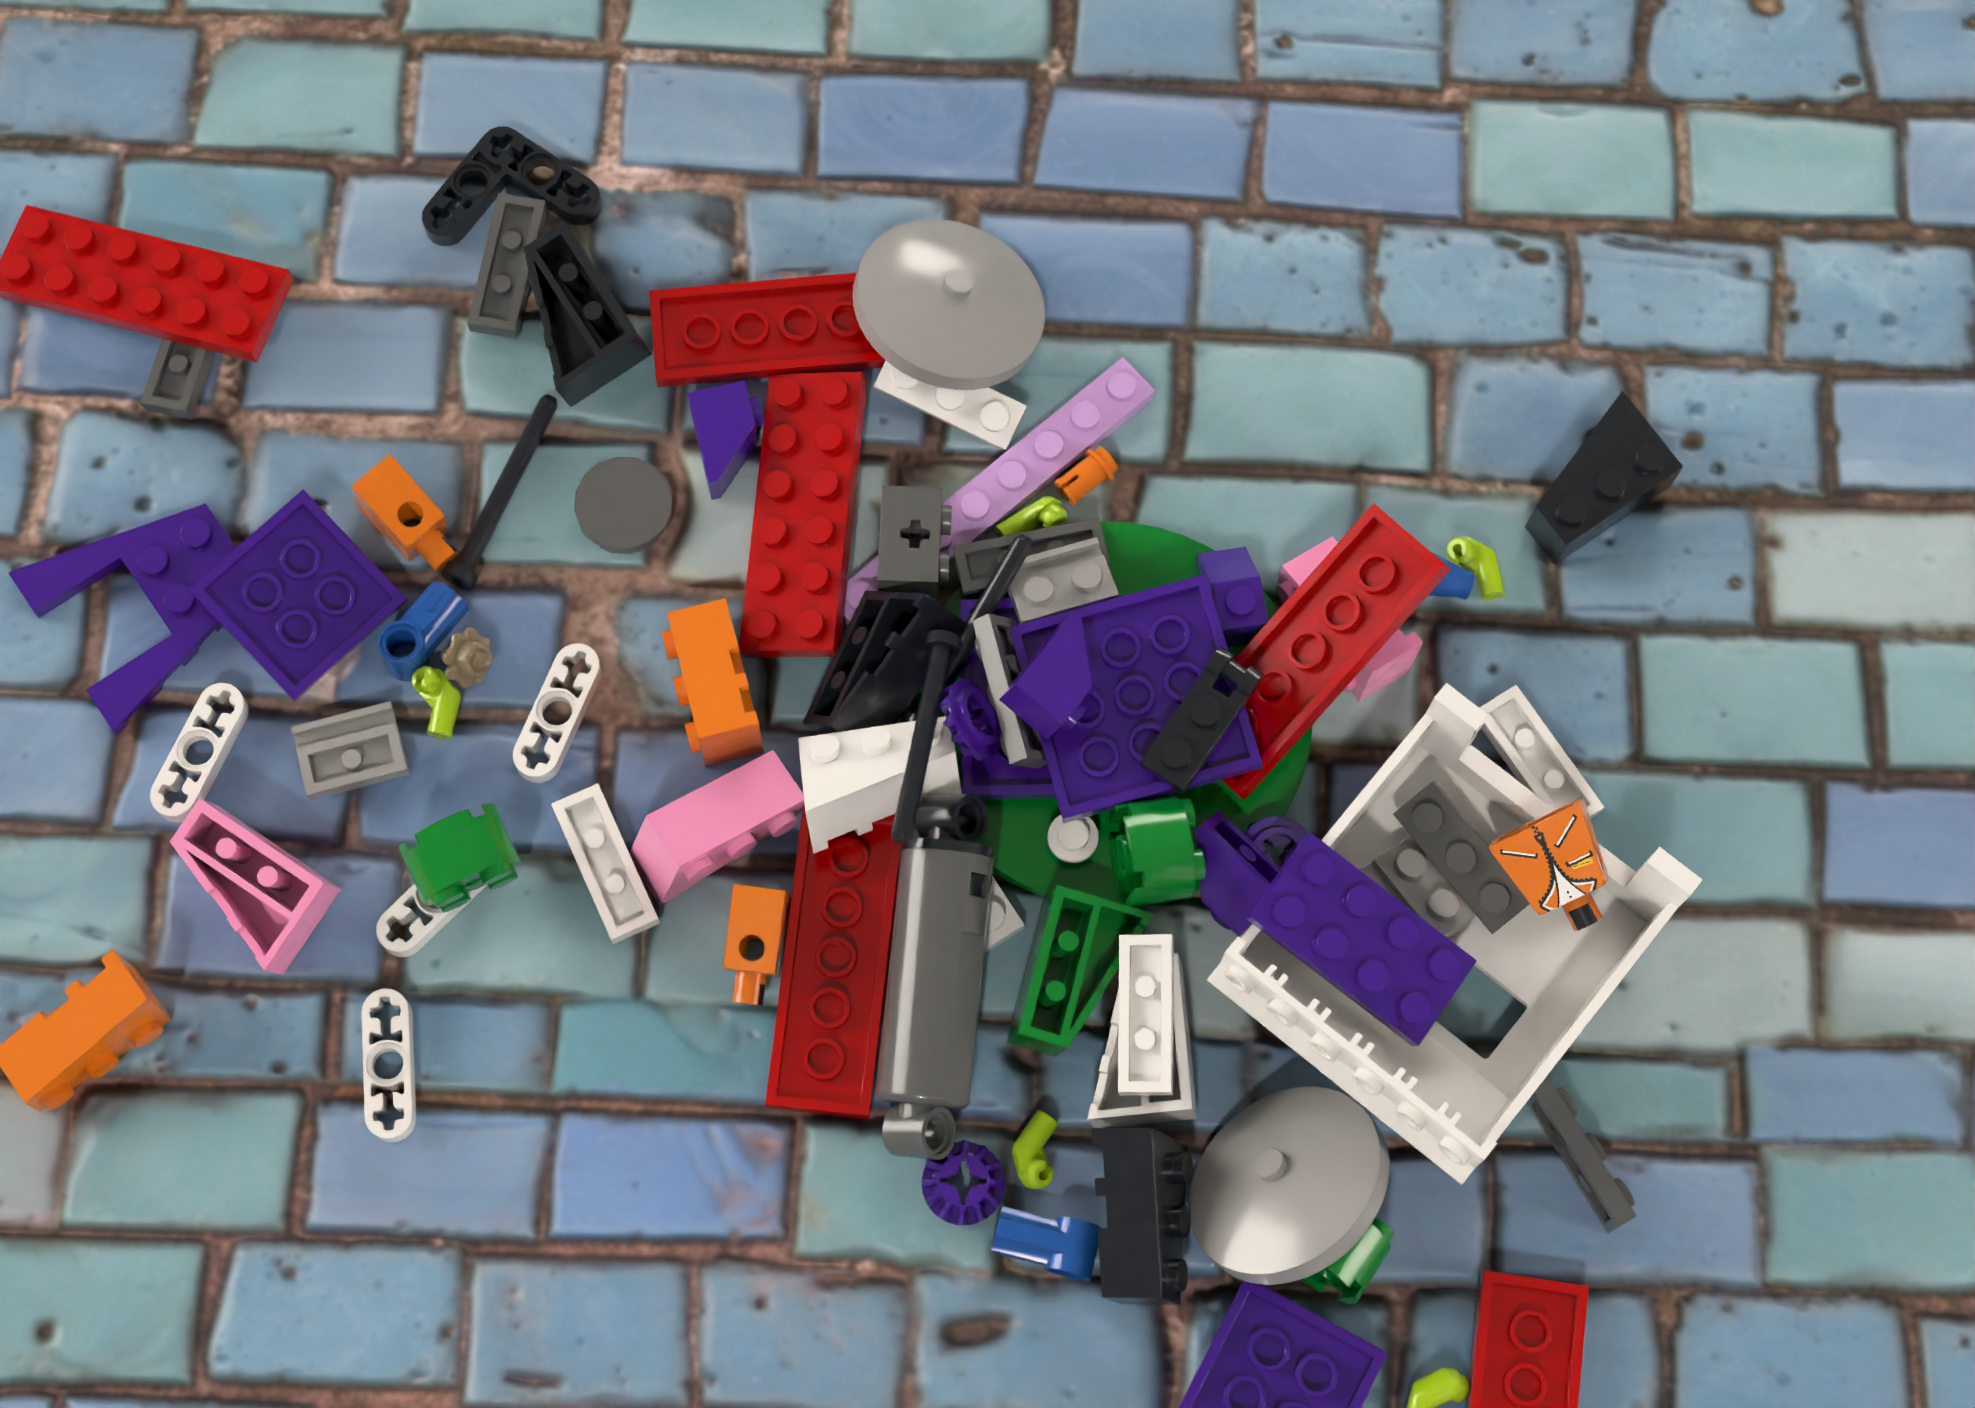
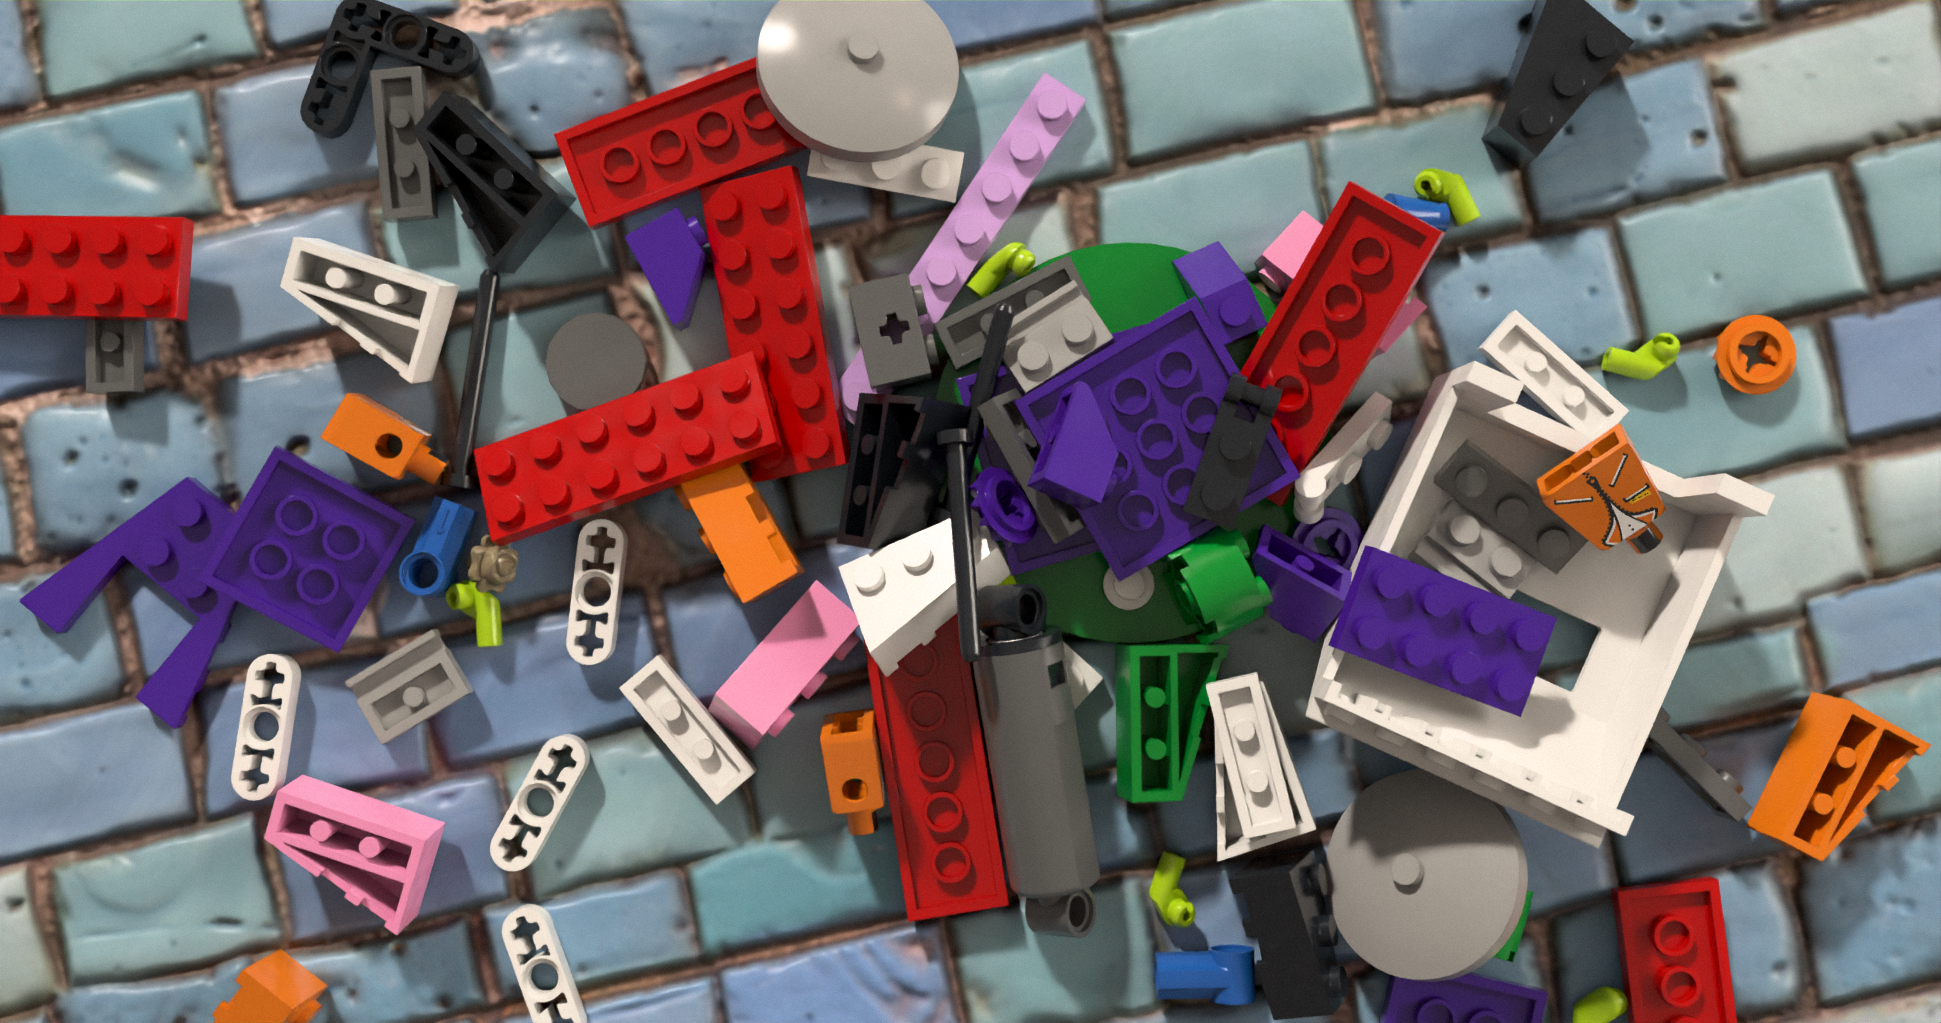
camera: 15 degrees left, 15 degrees up
green brick [399,803,521,913] -> none
dark purple gear [921,1140,1006,1226] -> none
orange pin [1054,446,1118,506] -> none
none -> white wedge [280,237,460,384]
none -> red plate [473,351,782,547]
none -> white plate [1293,391,1393,524]
none -> lime arm [1601,332,1680,380]
none -> orange gear [1712,315,1796,396]
none -> orange wedge [1746,692,1931,862]

